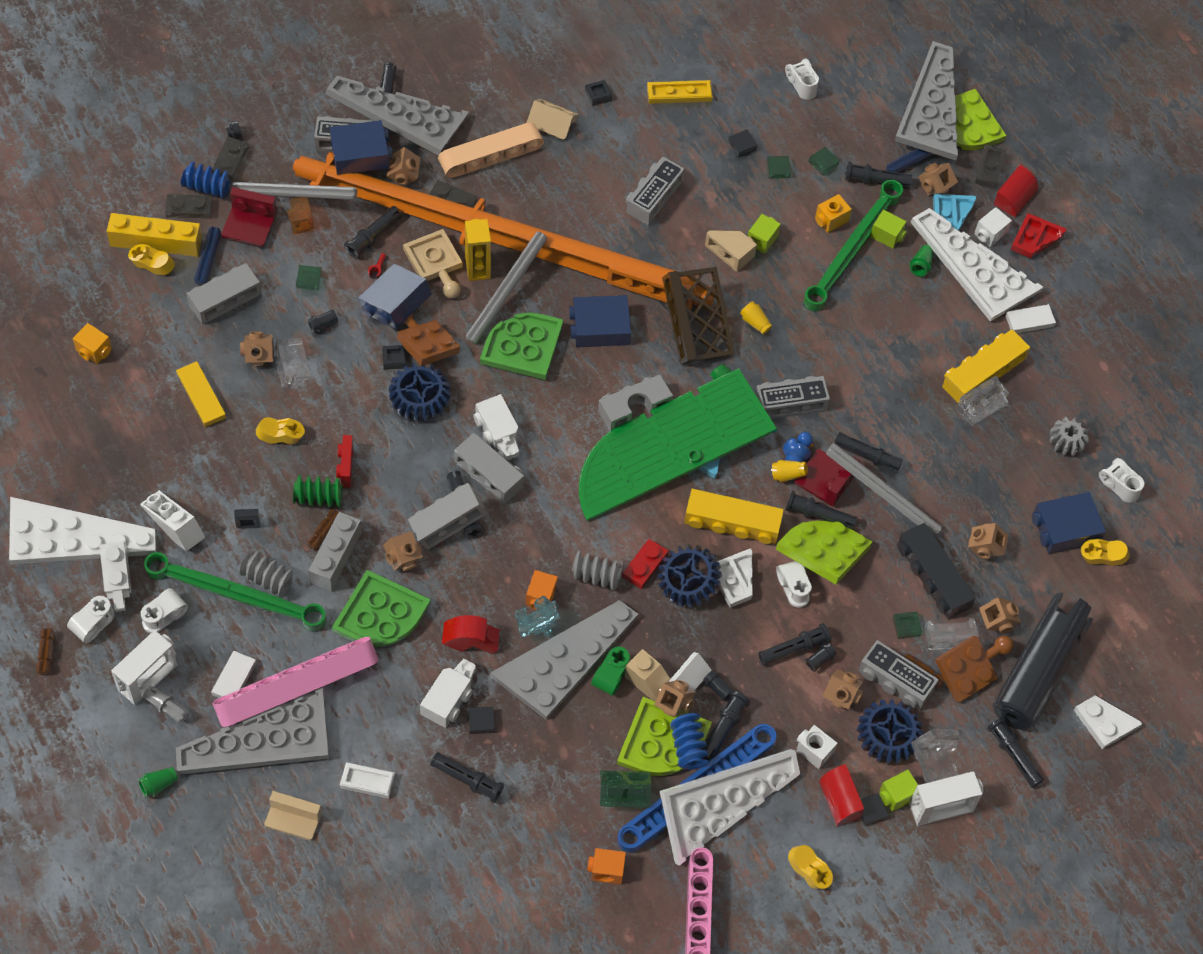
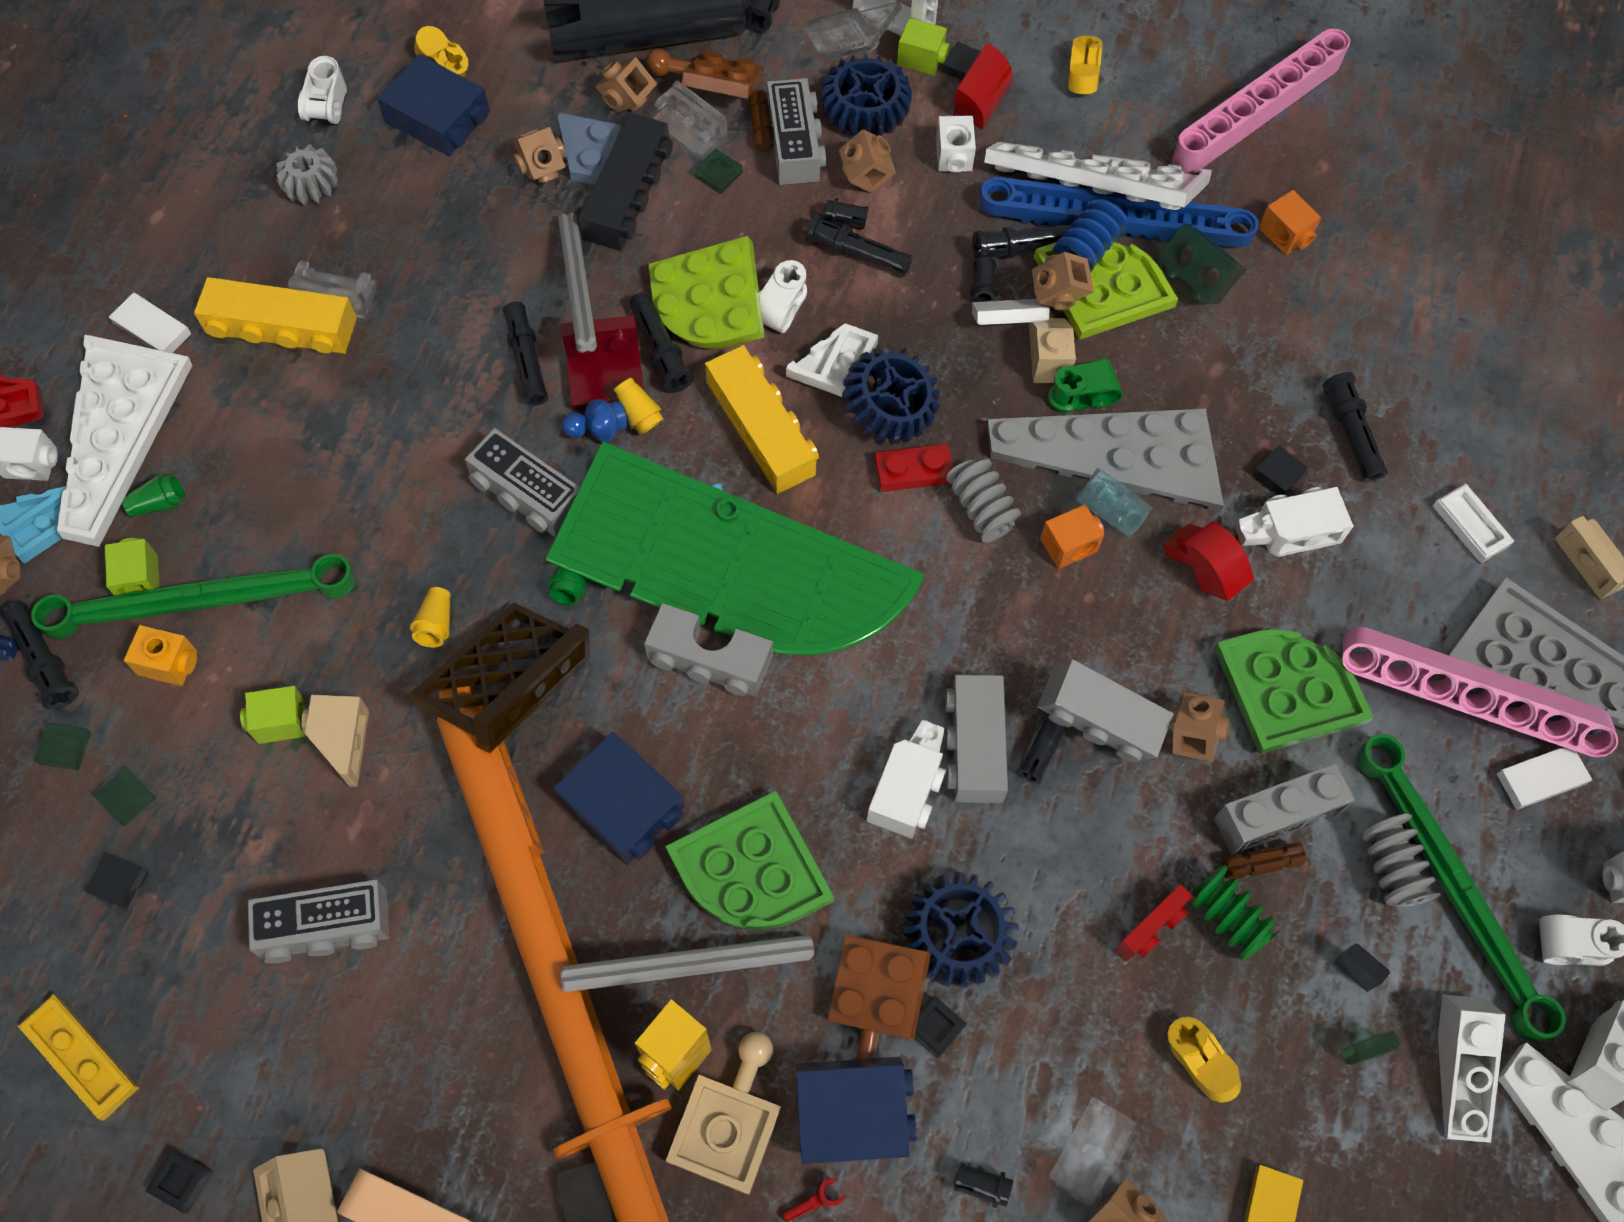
camera: 130 degrees left, 5 degrees up
none -> sand blue wing [558,113,622,185]
none -> clear green tile [1341,1031,1400,1066]

